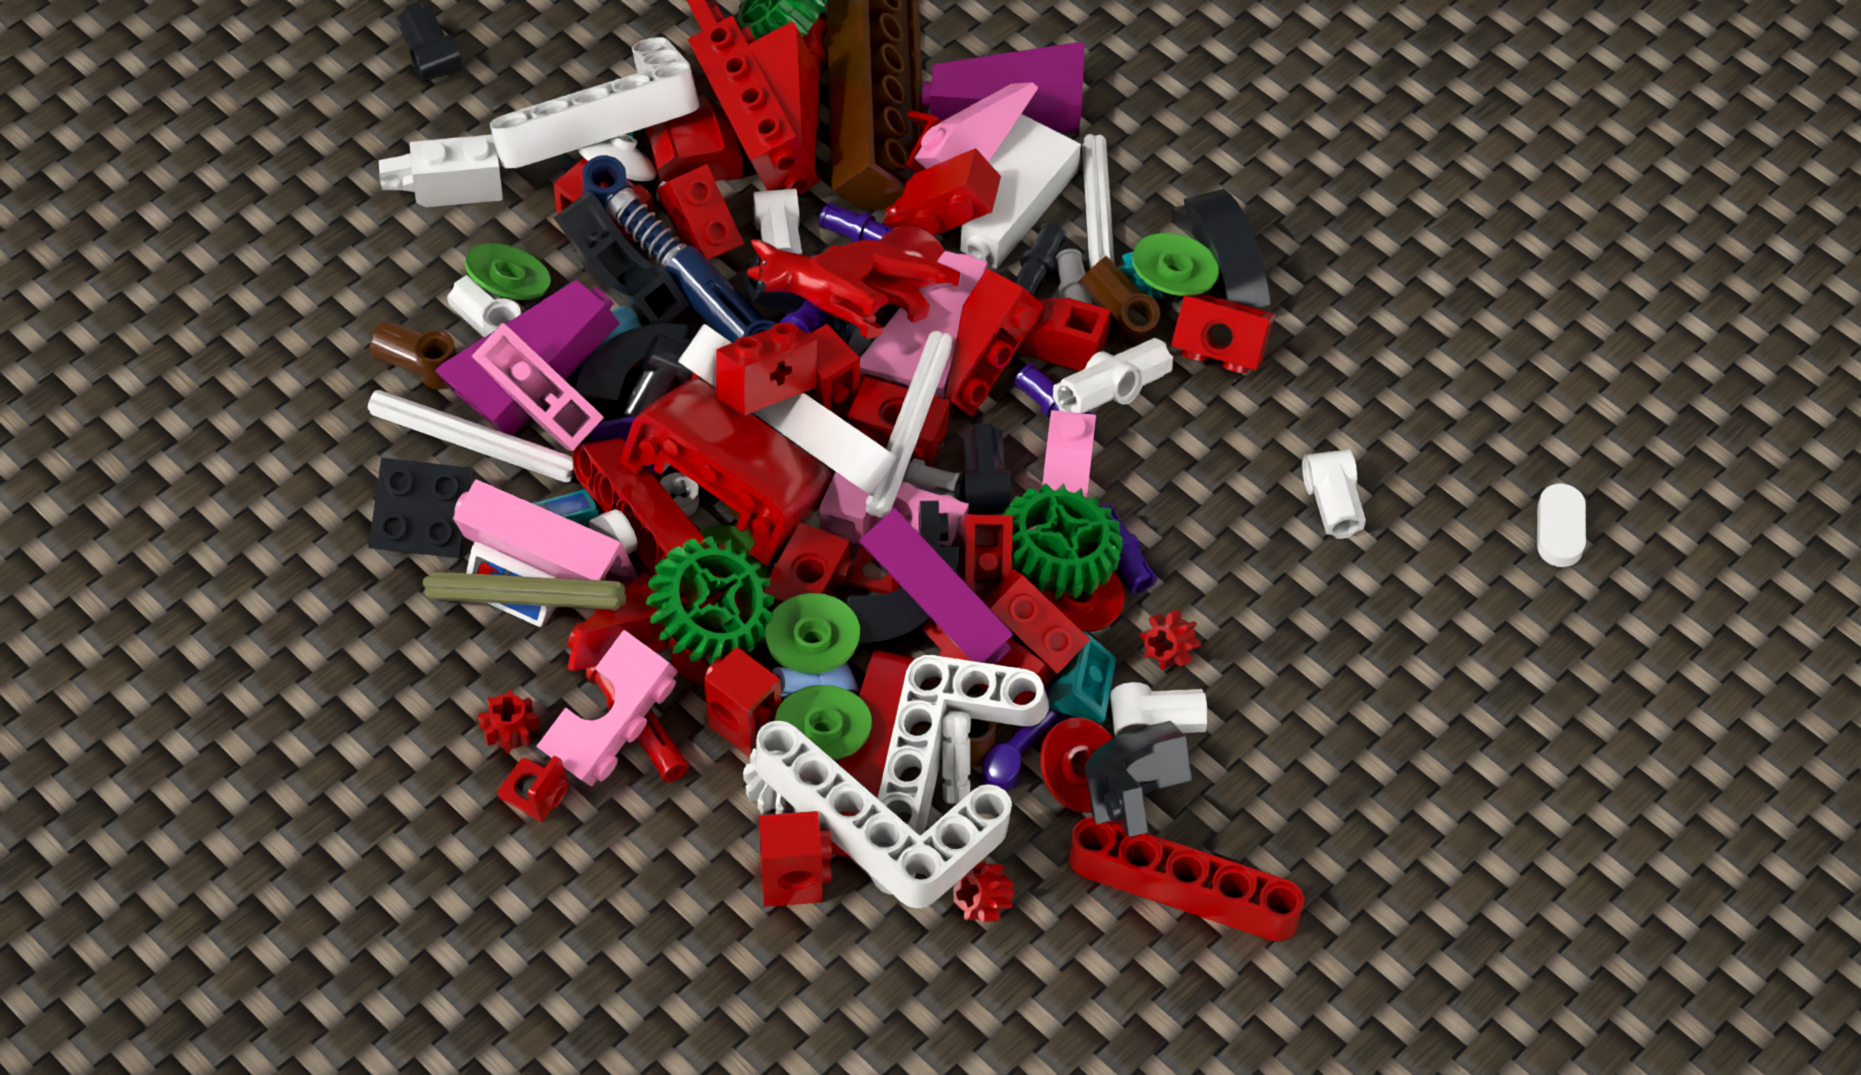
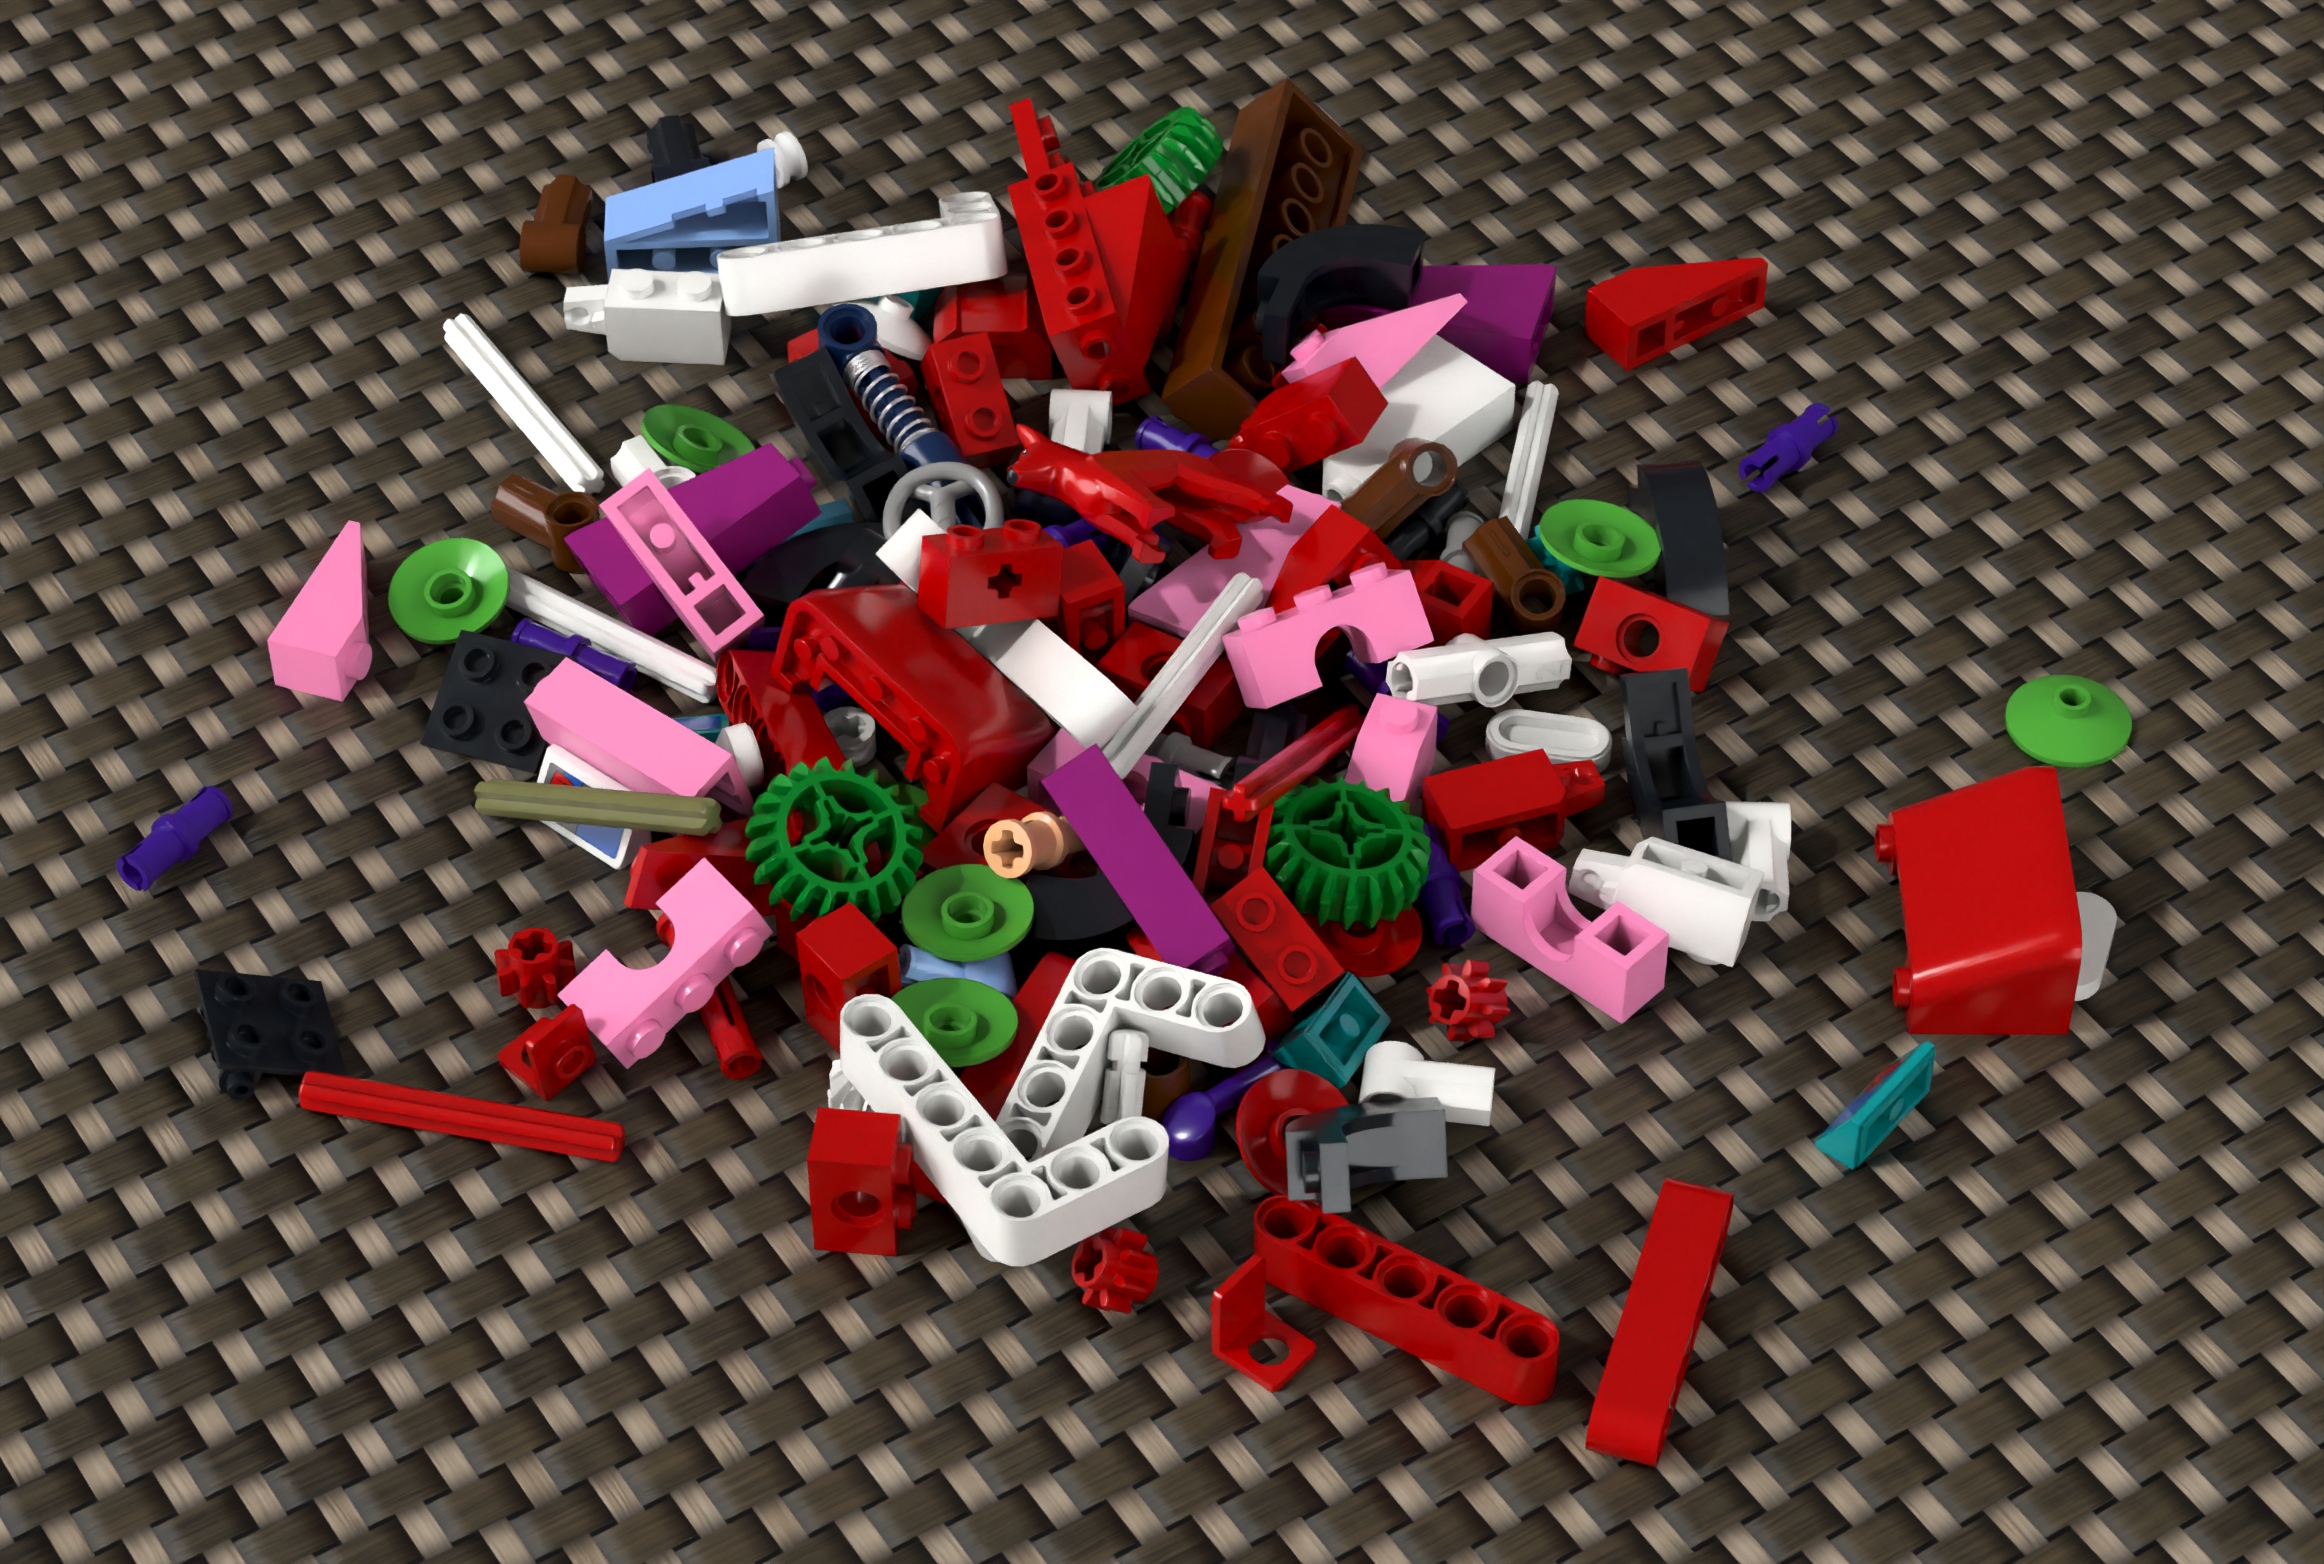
camera: 15 degrees right, 10 degrees down
none -> dark purple pin [116,785,233,891]
none -> black hinge [194,969,347,1100]
none -> bright pink slope [267,520,372,702]
none -> red axle [298,1070,626,1163]
none -> bright green dish [388,538,510,644]
none -> white axle [443,313,605,495]
none -> dark purple pin [511,618,637,693]
none -> reddish brown piece [519,175,593,275]
none -> light blue wedge [604,147,781,284]
none -> white bush [757,131,808,188]
none -> light grey piece [883,462,1004,540]
none -> light nougat pin [983,811,1087,879]
none -> red bracket [1210,1254,1316,1392]
none -> bright pink arch [1221,562,1435,709]
none -> red axle [1222,704,1366,823]
none -> black arch [1255,224,1425,365]
none -> reddish brown piece [1340,437,1458,540]
none -> red hinge [1421,748,1605,872]
none -> bright pink arch [1471,836,1669,1024]
none -> white tile [1485,709,1612,773]
none -> white hinge [1568,837,1765,967]
none -> red slope [1584,257,1768,371]
none -> red beam [1585,1177,1735,1467]
none -> black arch [1620,667,1732,862]
none -> dark purple pin [1738,403,1838,492]
none -> teal slope [1814,1041,1936,1169]
none -> red windscreen [1875,766,2082,1035]
none -> bright green dish [2005,675,2132,768]

